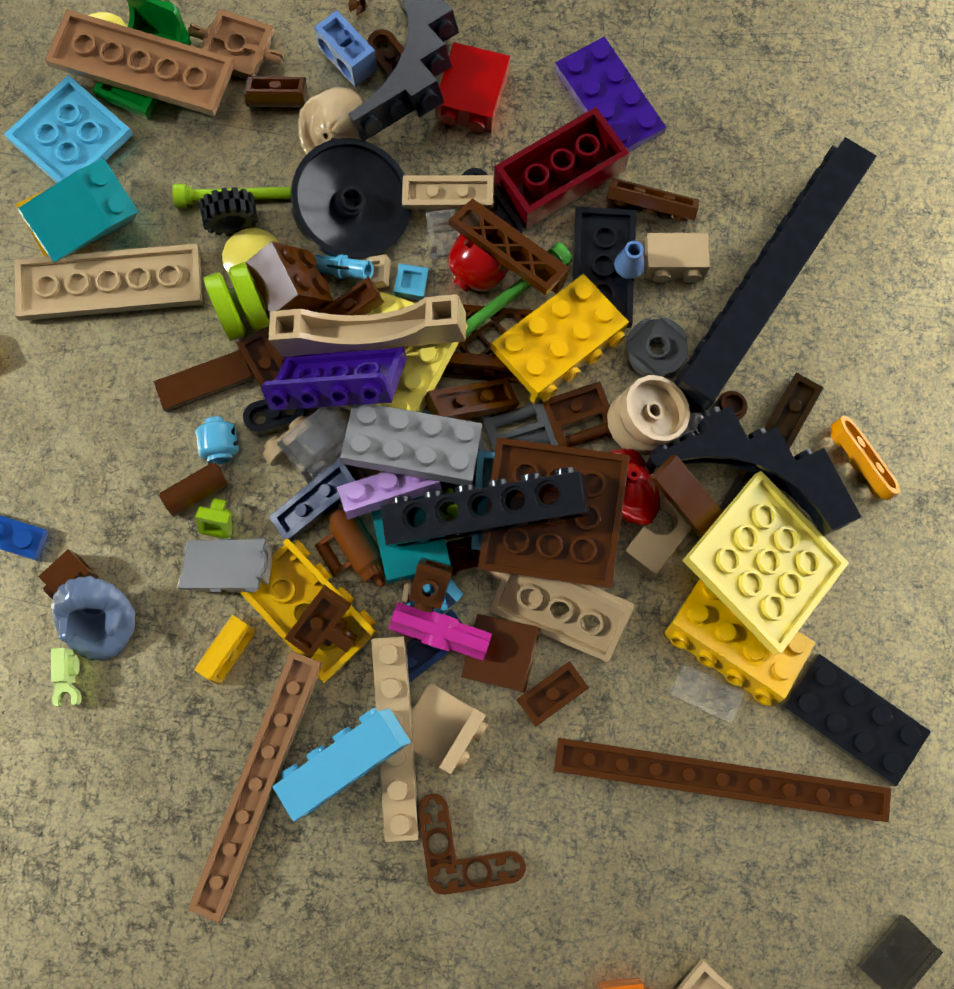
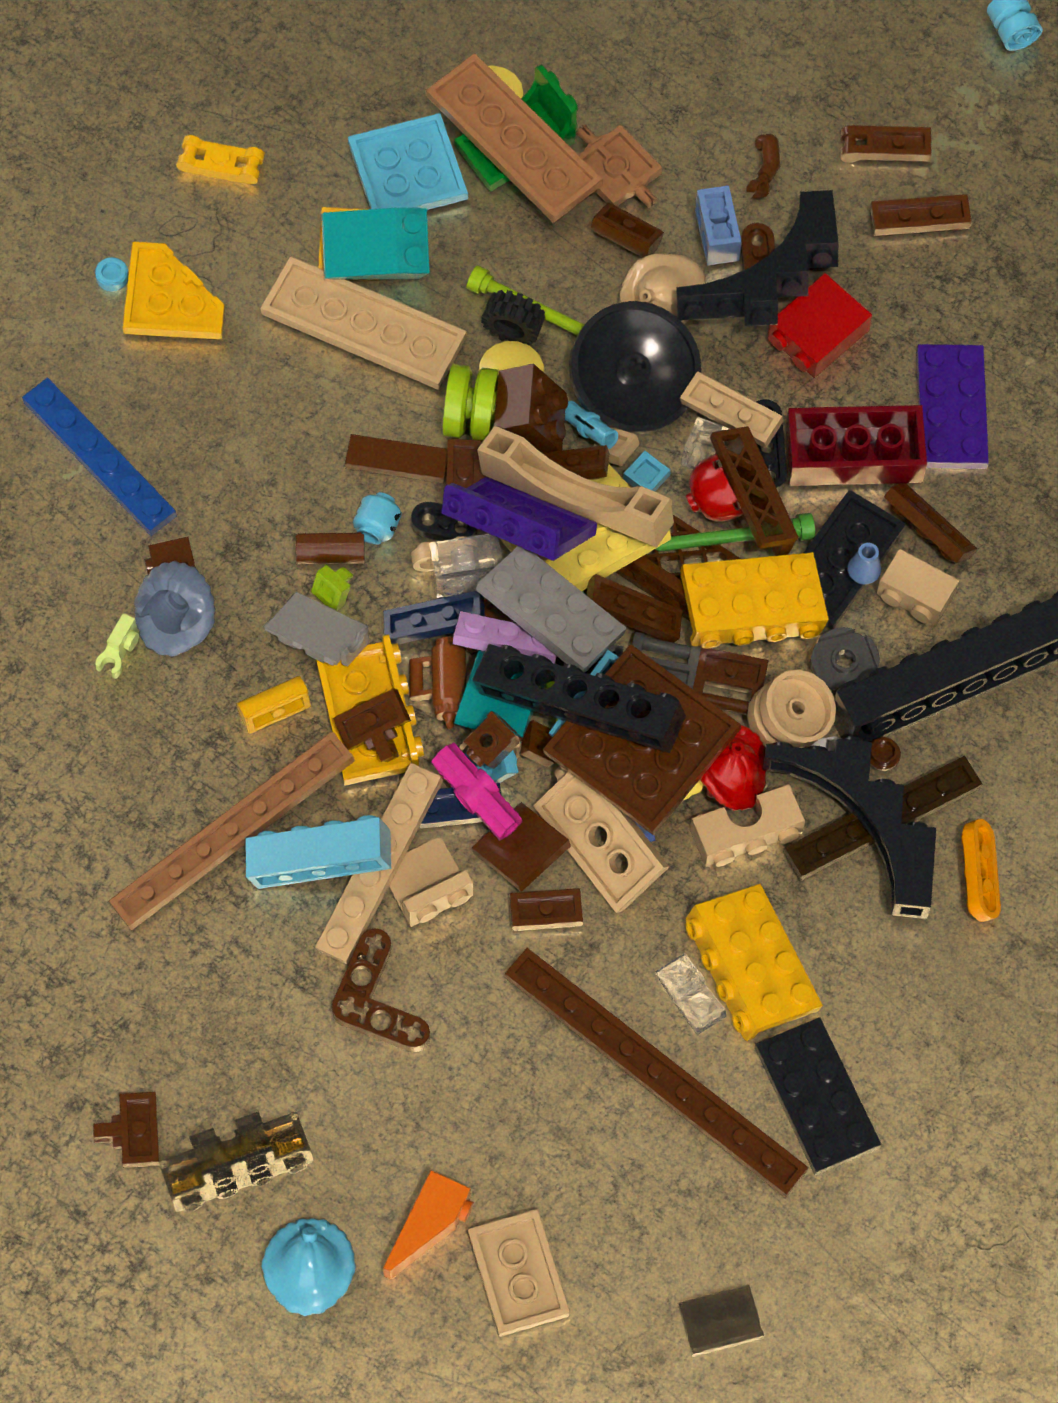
camera: 30 degrees right, 10 degrees down
reddish brown tile [650,455,723,539] -> none
light yellow plate [682,471,849,655] -> none

